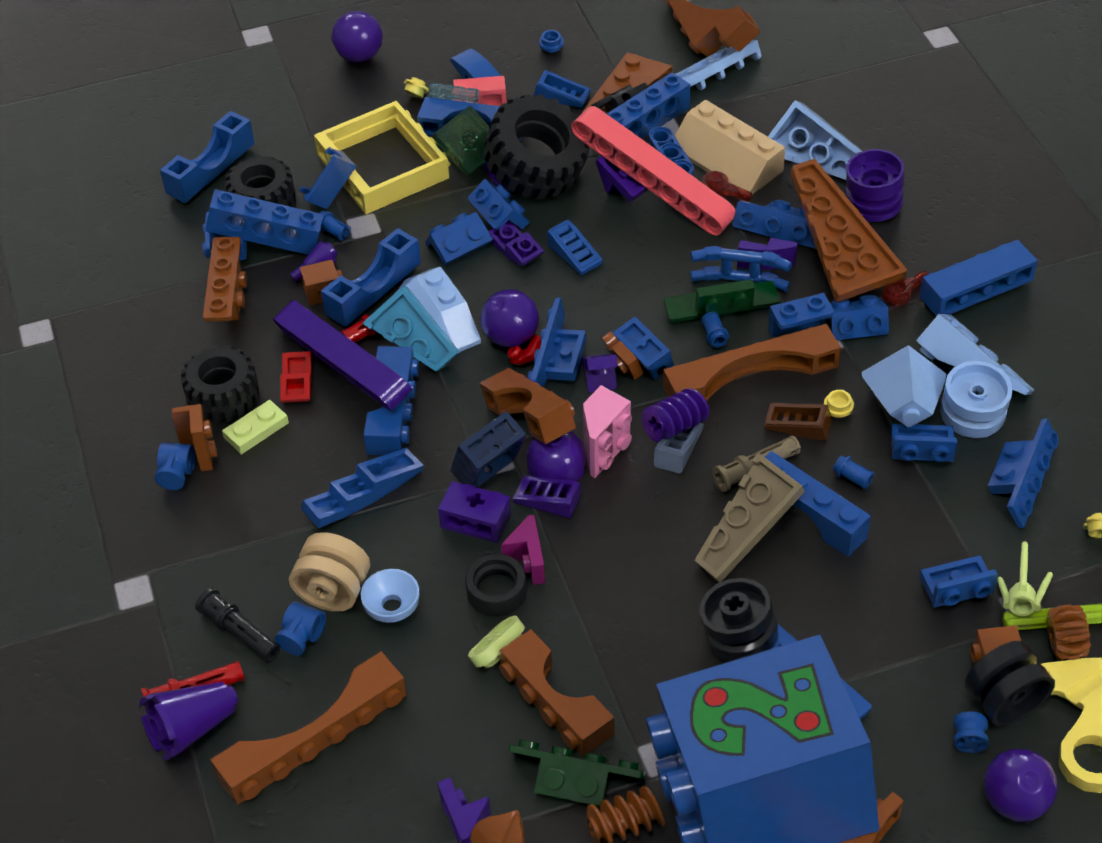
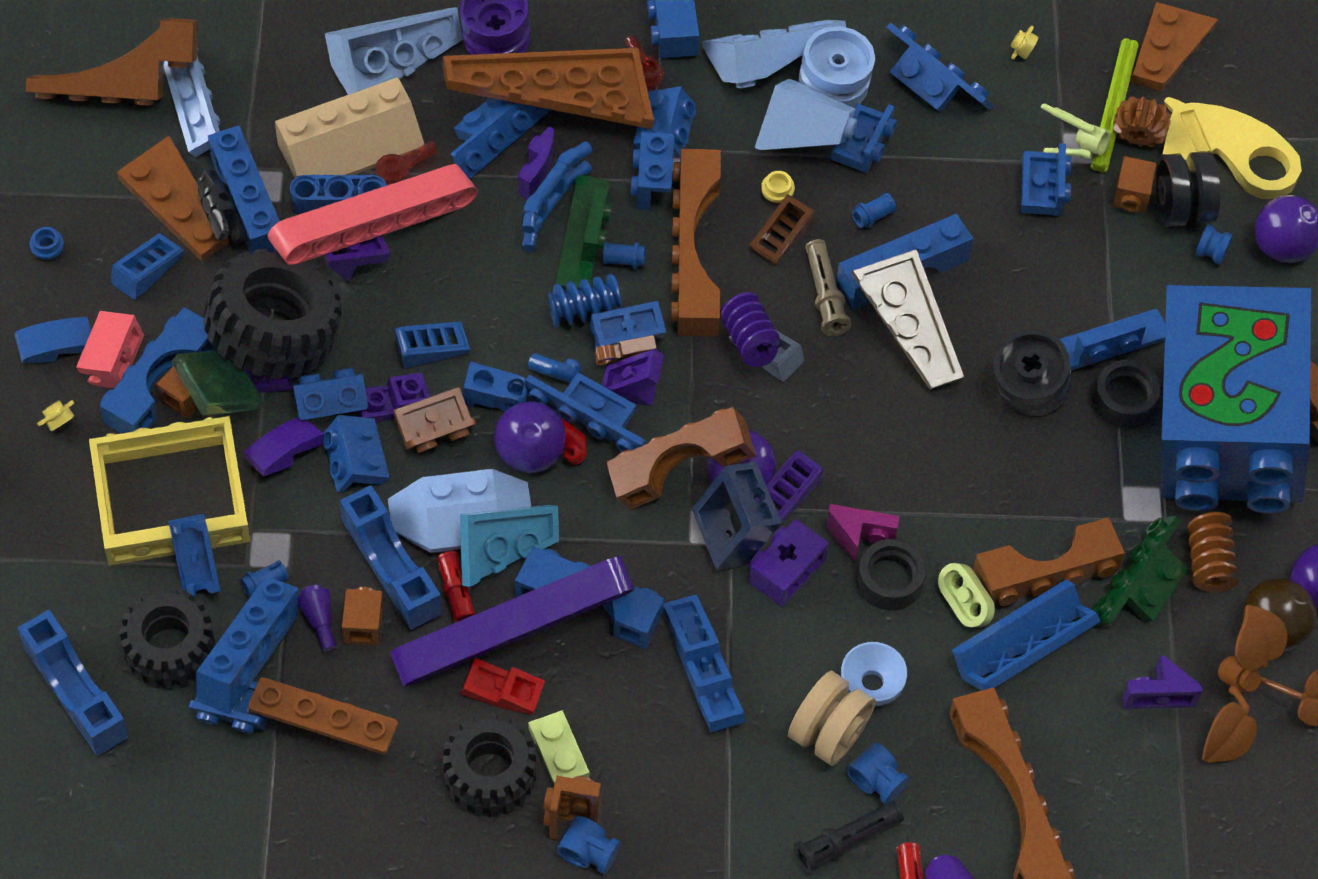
camera: 75 degrees left, 10 degrees up
clear light blue axle [429,83,479,103] -> none
bright pink slope [583,385,632,478] -> none
none -> dark purple slope [243,417,323,476]
none -> dark orange bracket [393,387,476,453]
none -> blue leg [462,362,529,412]
none -> blue arm [528,353,581,383]
none -> blue piece [548,274,622,328]
none -> blue fence [952,580,1100,691]

